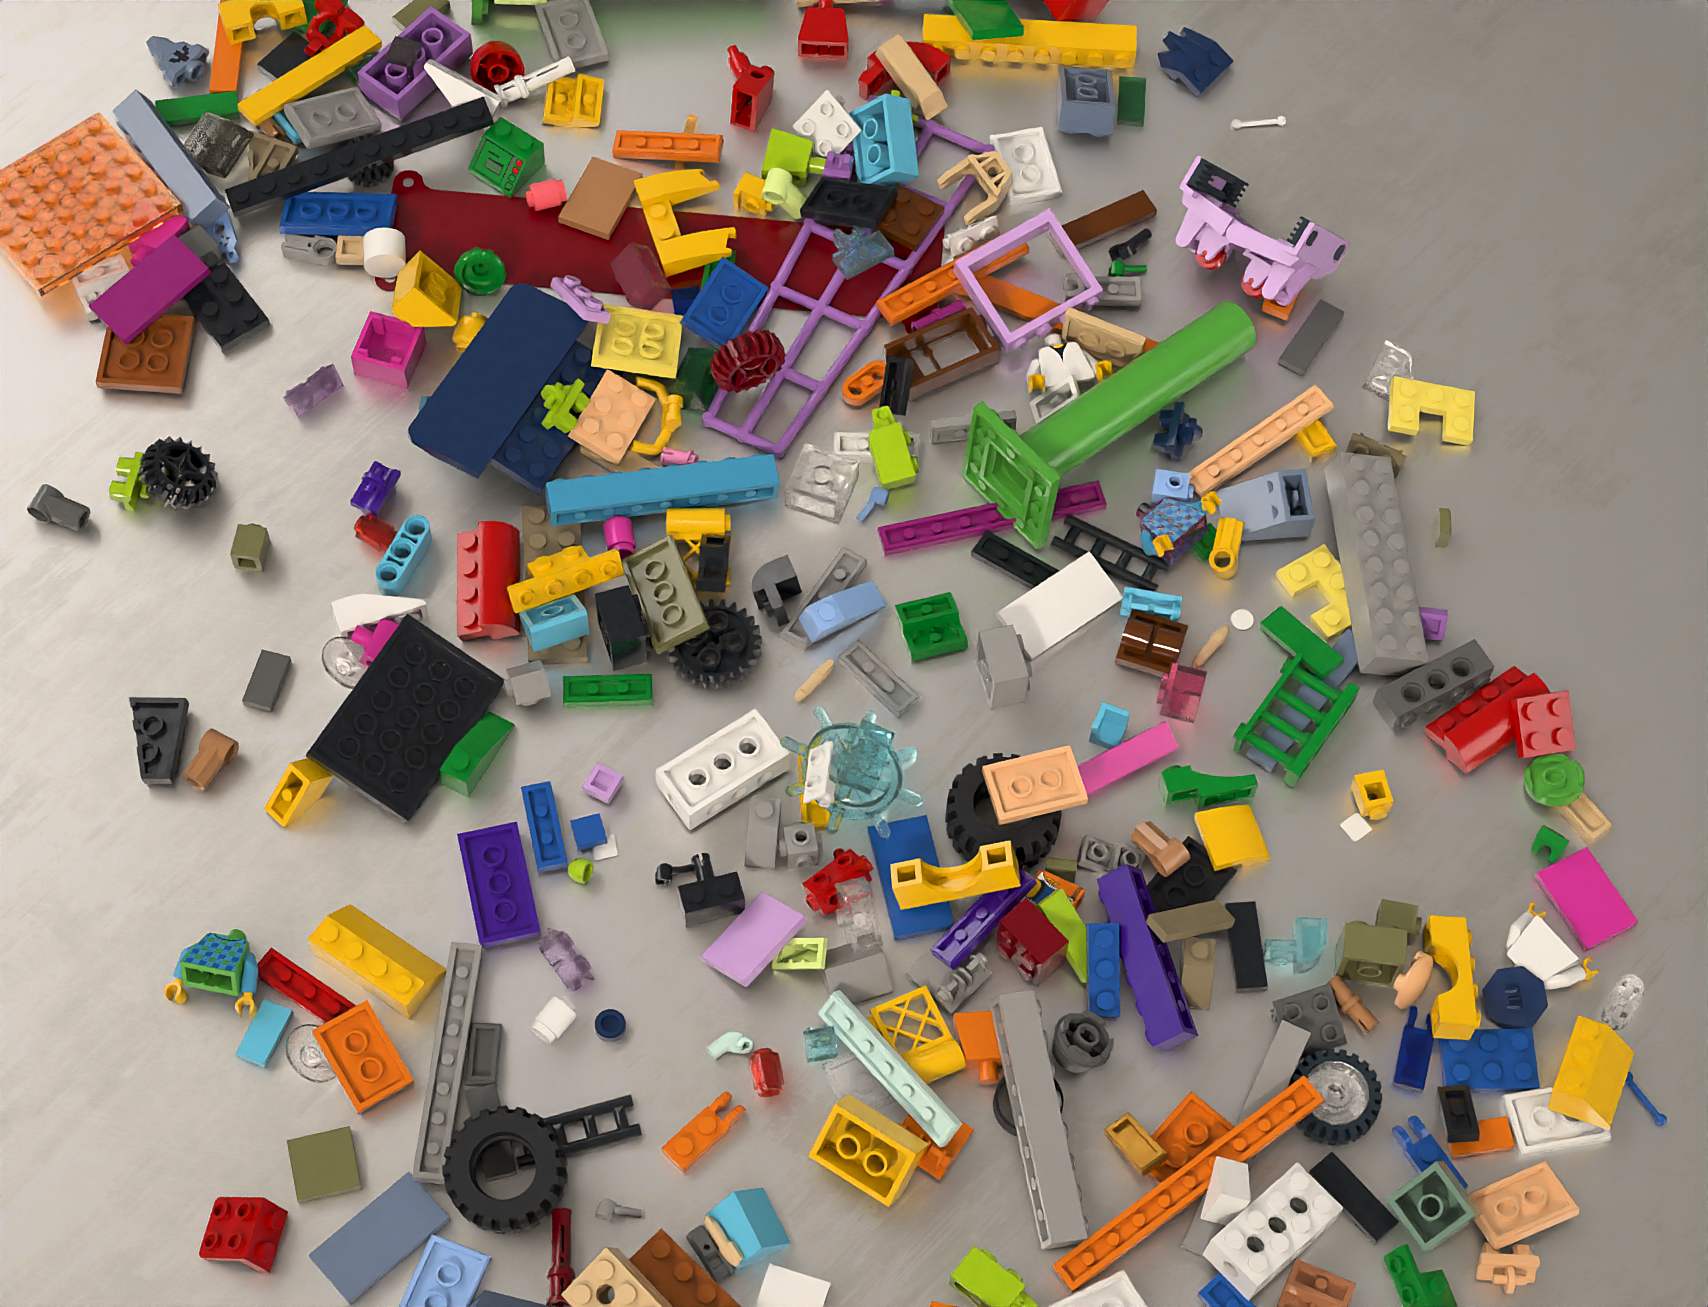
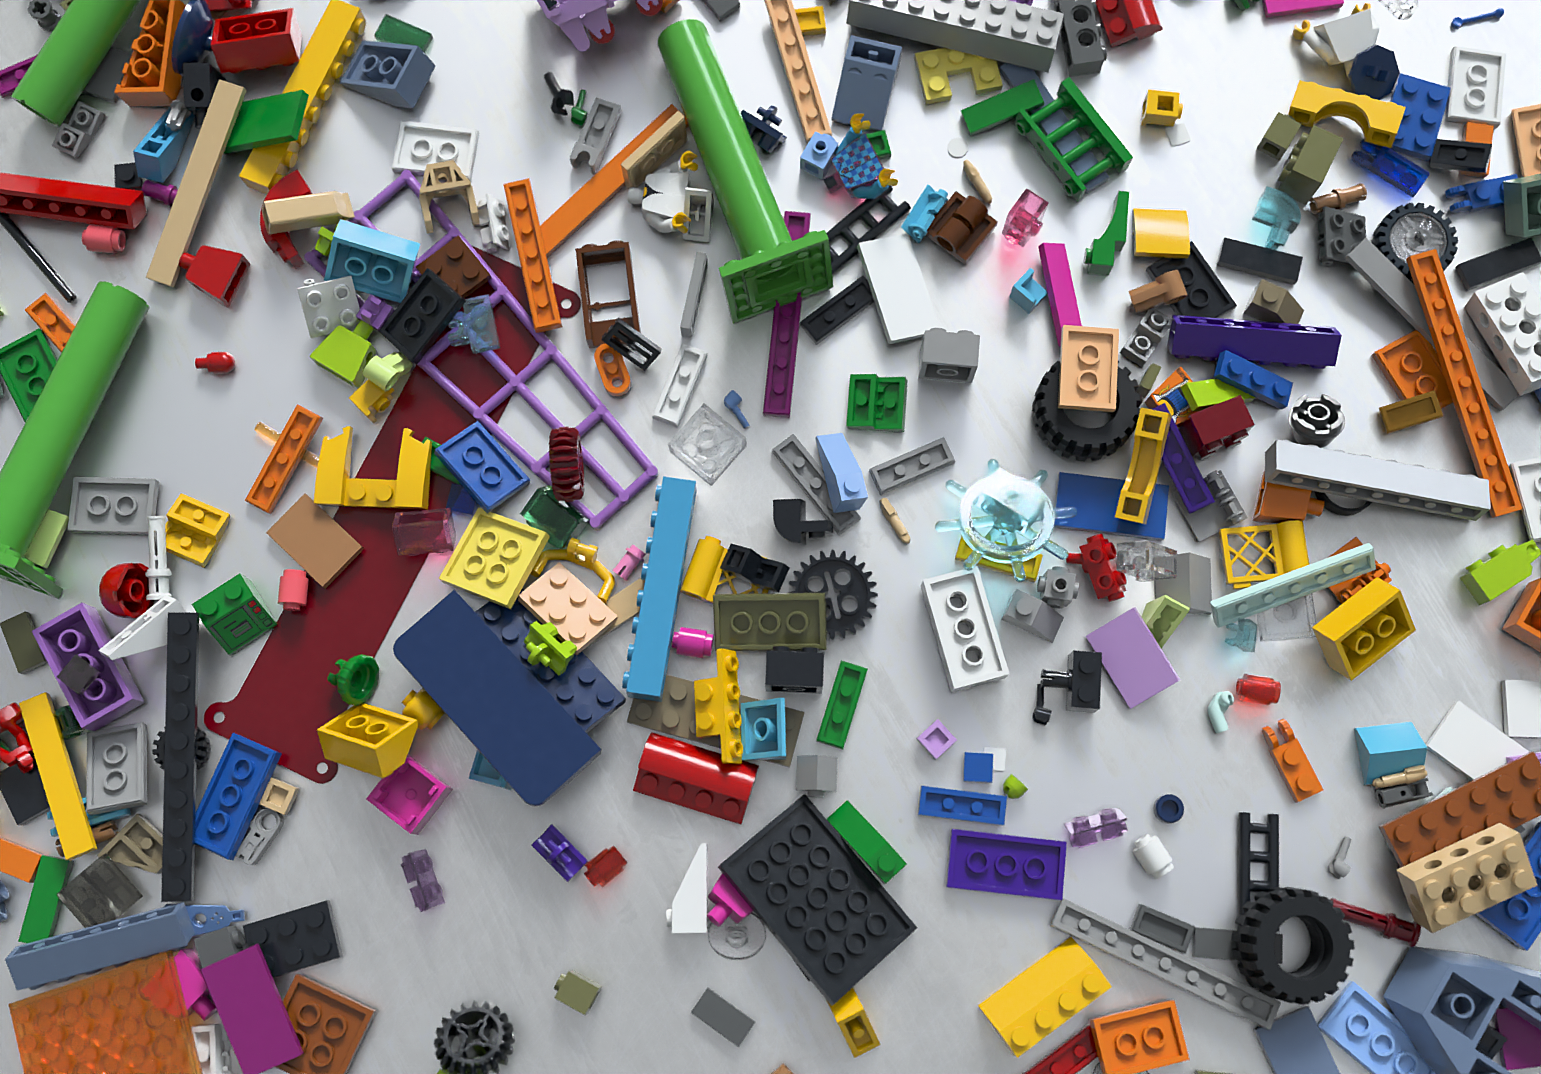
camera: 65 degrees left, 15 degrees up
white piece [363,228,406,278] -> none
medium azure beam [375,515,432,597] -> none
lavender tile [550,275,611,324] -> none
red torso [730,65,775,132] -> none
white hinge [803,741,840,807] -> none
lime hinge [868,406,919,490] -> none
magenta pin [911,299,966,332] -> none
lavender window [953,208,1103,353] -> none
reddish brown tile [1048,190,1157,257] -> none
dark tan tile [1146,900,1235,943] -> none
white slope [1200,1156,1251,1225] -> none
yellow piece [1209,517,1245,579] -> none
light nougat dish [1393,951,1434,1010] -> none
yellow slope [1548,1015,1634,1130] -> none

